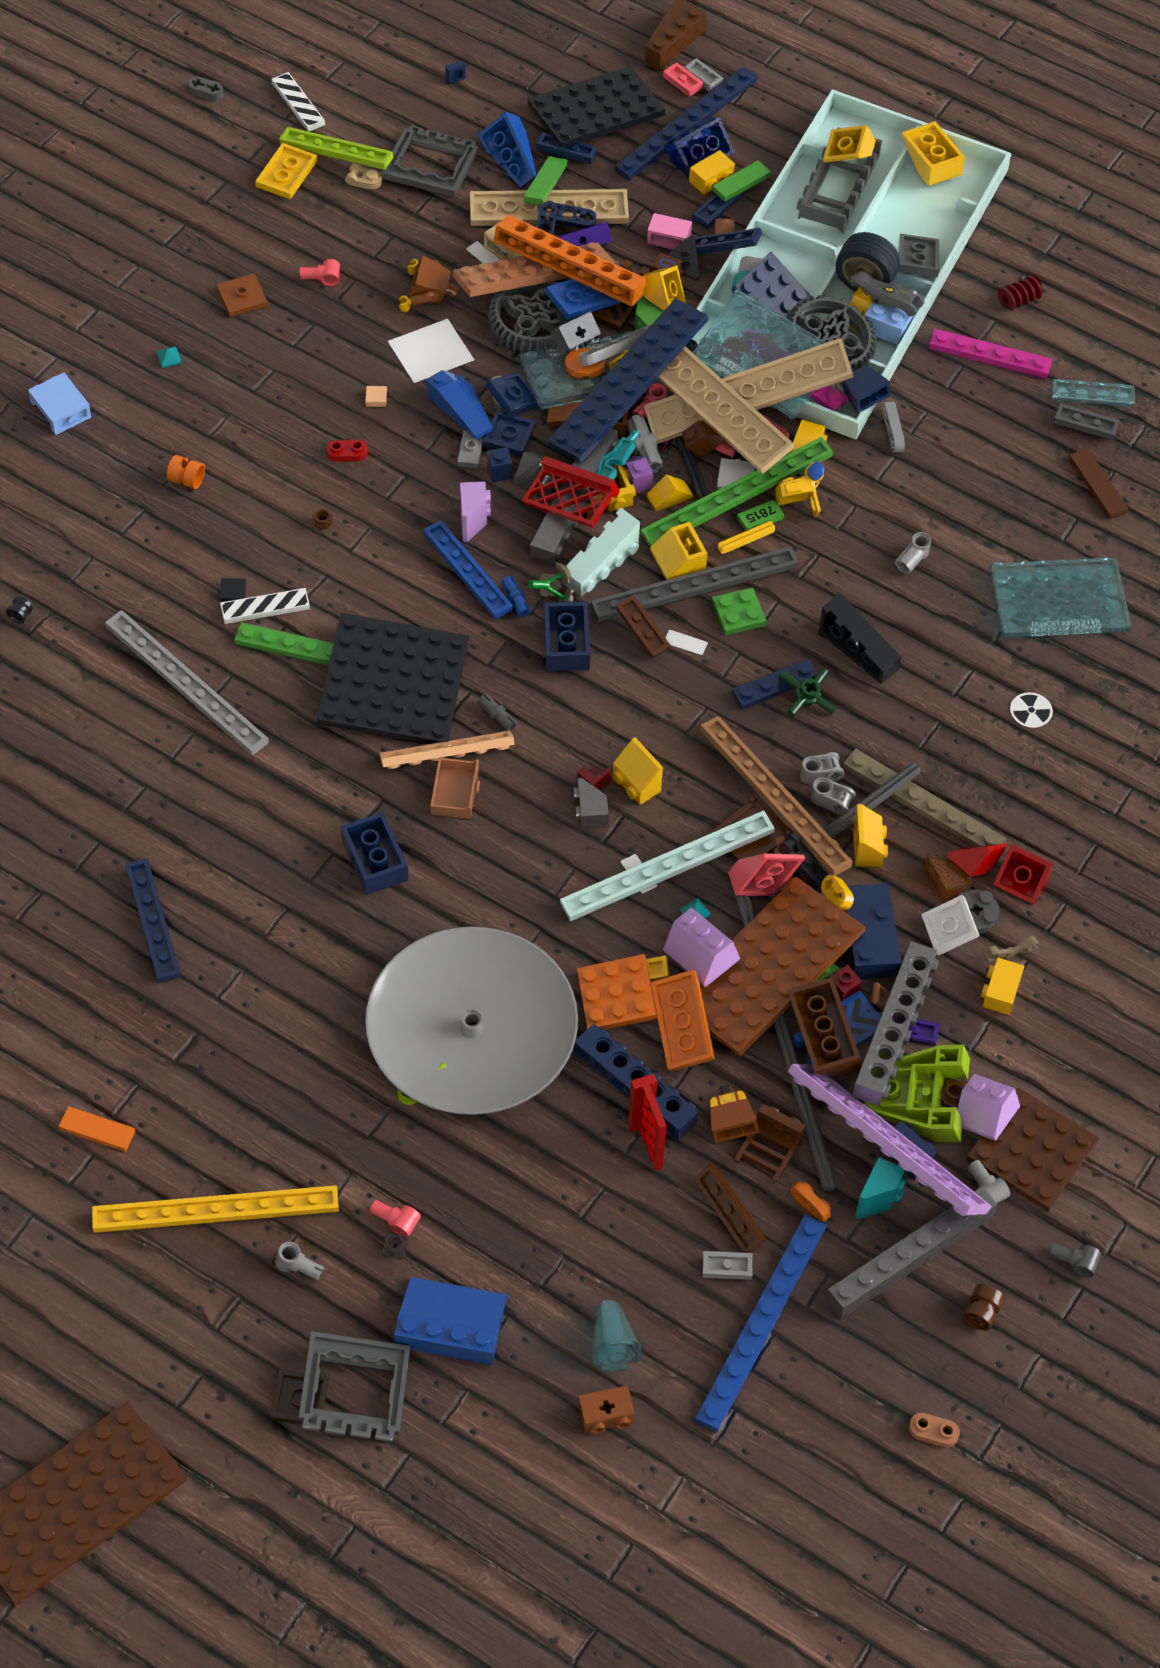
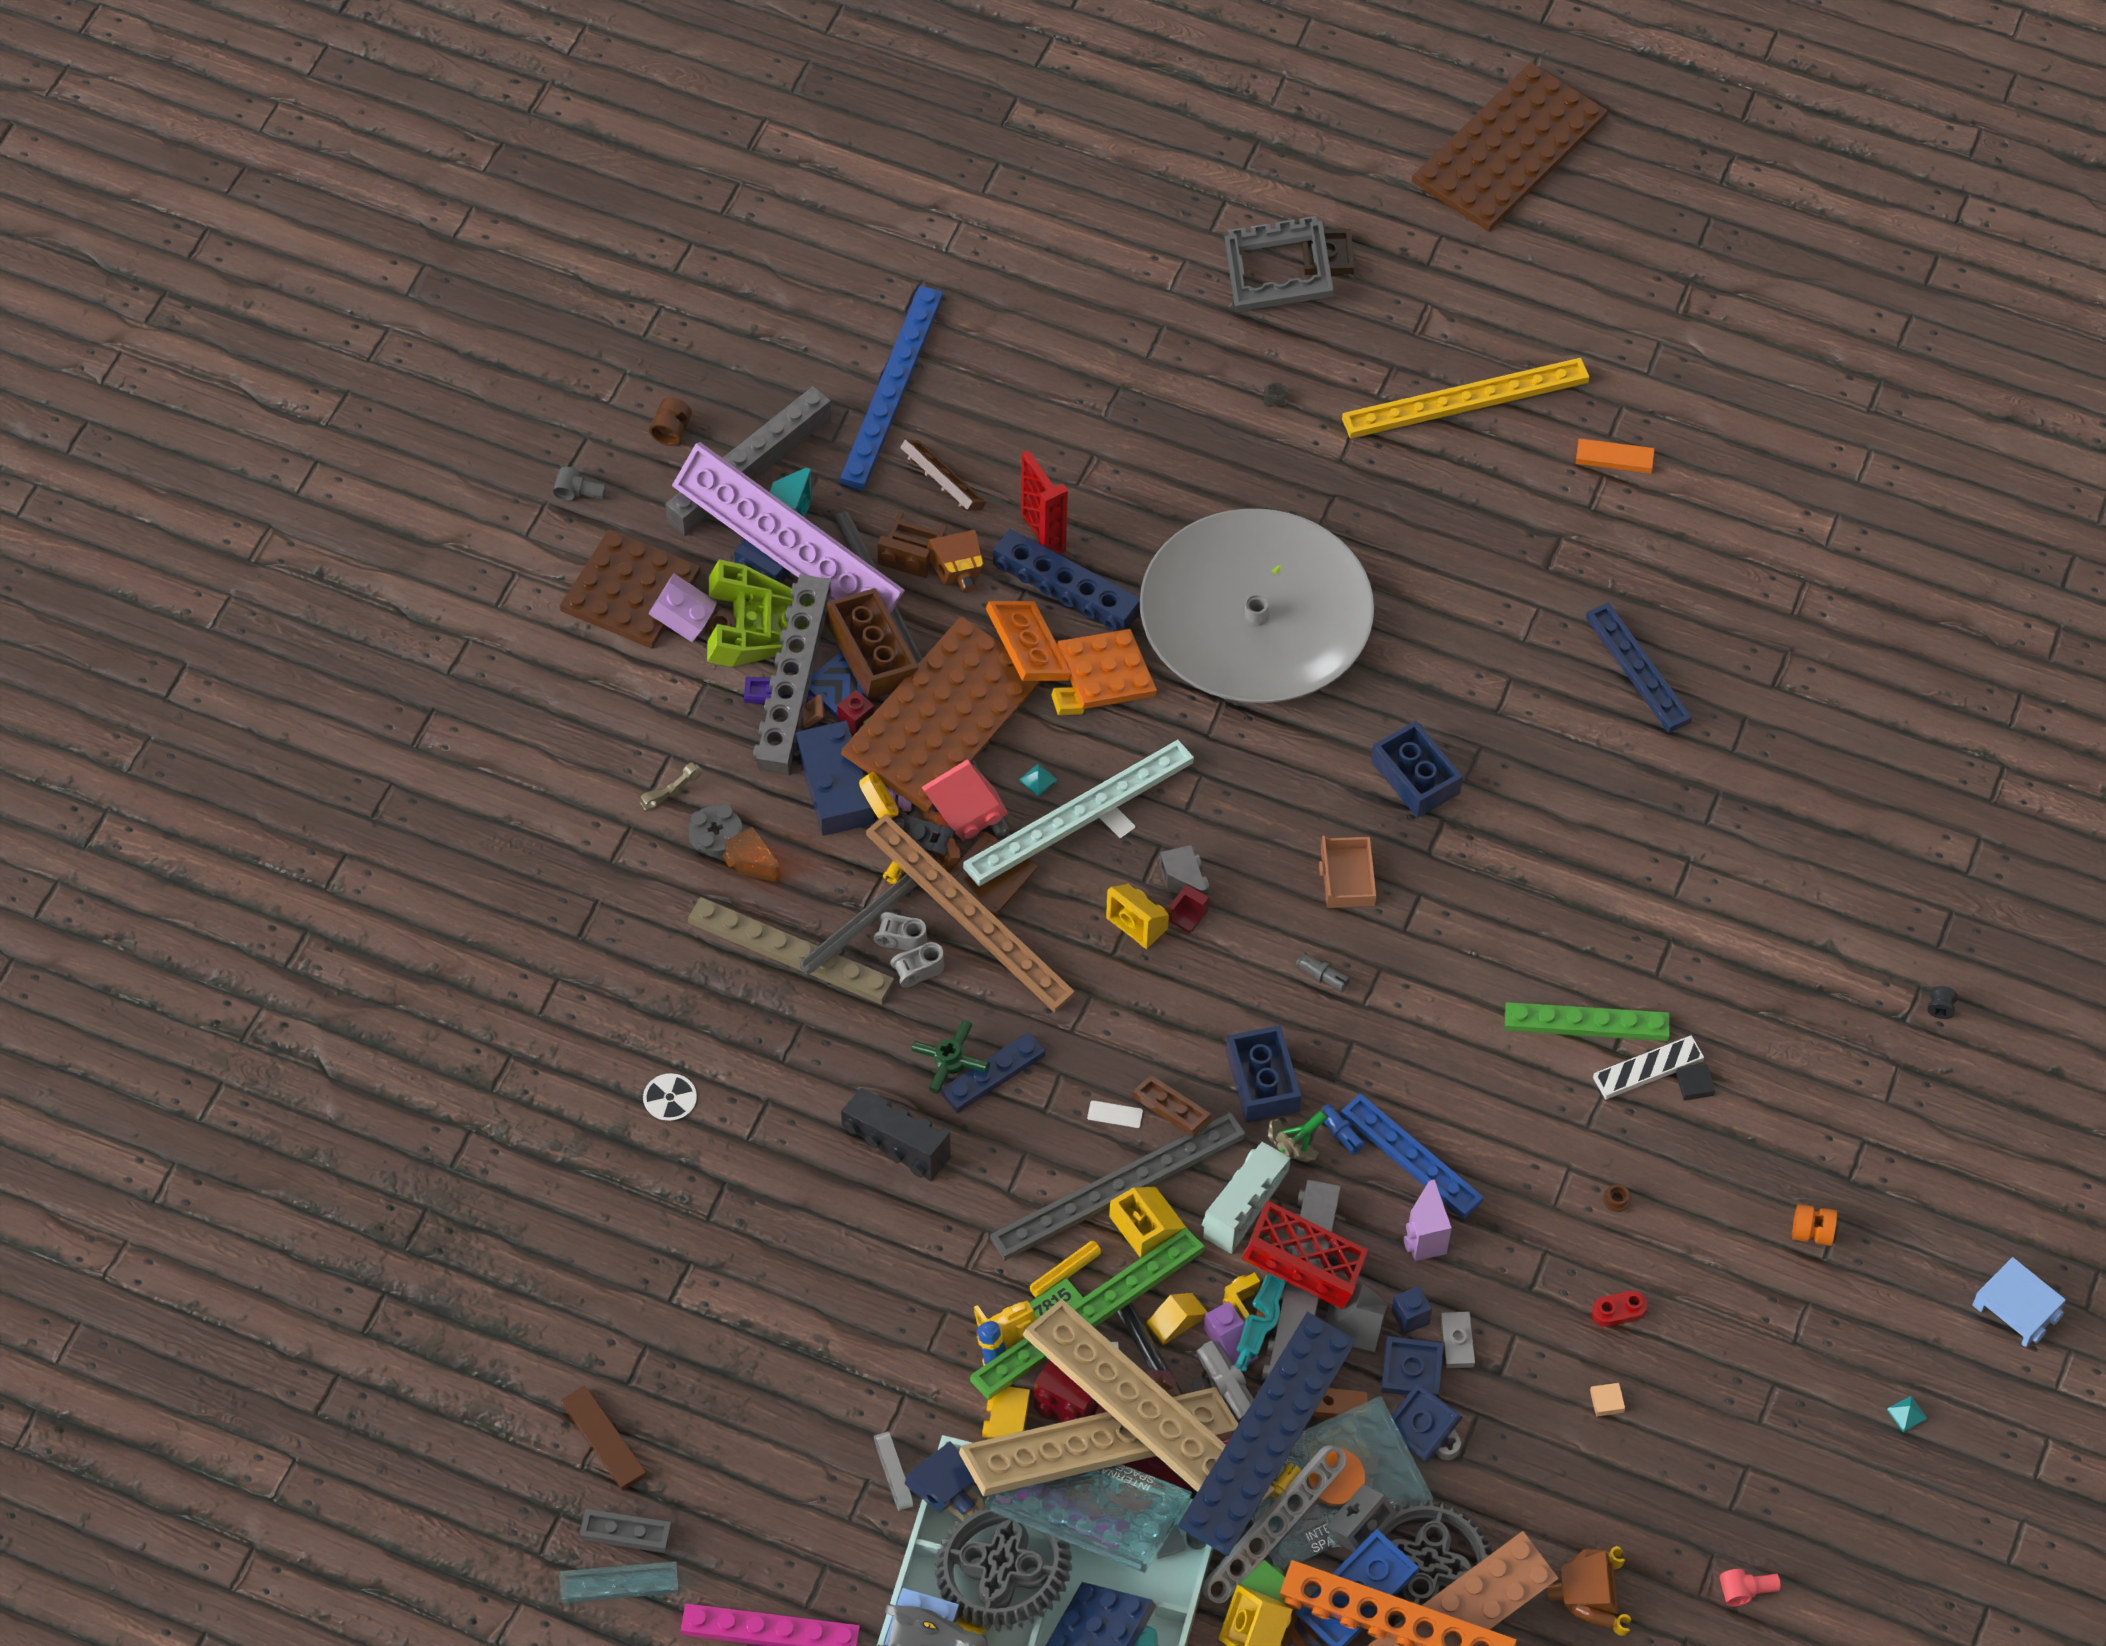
camera: 170 degrees right, 0 degrees up
light grey plate [105,610,269,756] -> none
dark orange plate [217,274,268,317] -> none
light grey pin [275,1242,324,1281] -> none
black plate [316,613,469,744] -> none
coral pin [370,1200,421,1238] -> none
light nougat plate [379,731,515,769] -> none
white sticker [388,319,474,383] -> none
blue slope [394,1277,508,1365] -> none
blue wedge [426,370,493,440] -> none
dark orange brick [578,1385,635,1434] -> none
clear light blue cone [592,1300,642,1372] -> none
lavender slope [663,907,740,987] -> none
light grey plate [702,1251,753,1280] -> none
bright green plate [712,588,767,635] -> none
orange plate [790,1181,831,1223] -> none
yellow slope [853,804,888,867] -> none
light grey piece [895,532,931,574] -> none
nougat plate [909,1413,960,1447] -> none
white plate [921,895,979,956] -> none
red slope [946,843,1007,877] -> none
light grey pin [968,1160,1010,1204] -> none
yellow brick [981,958,1024,1015] -> none
clear light blue plate [990,557,1131,638] -> none
red slope [993,844,1053,904] -> none

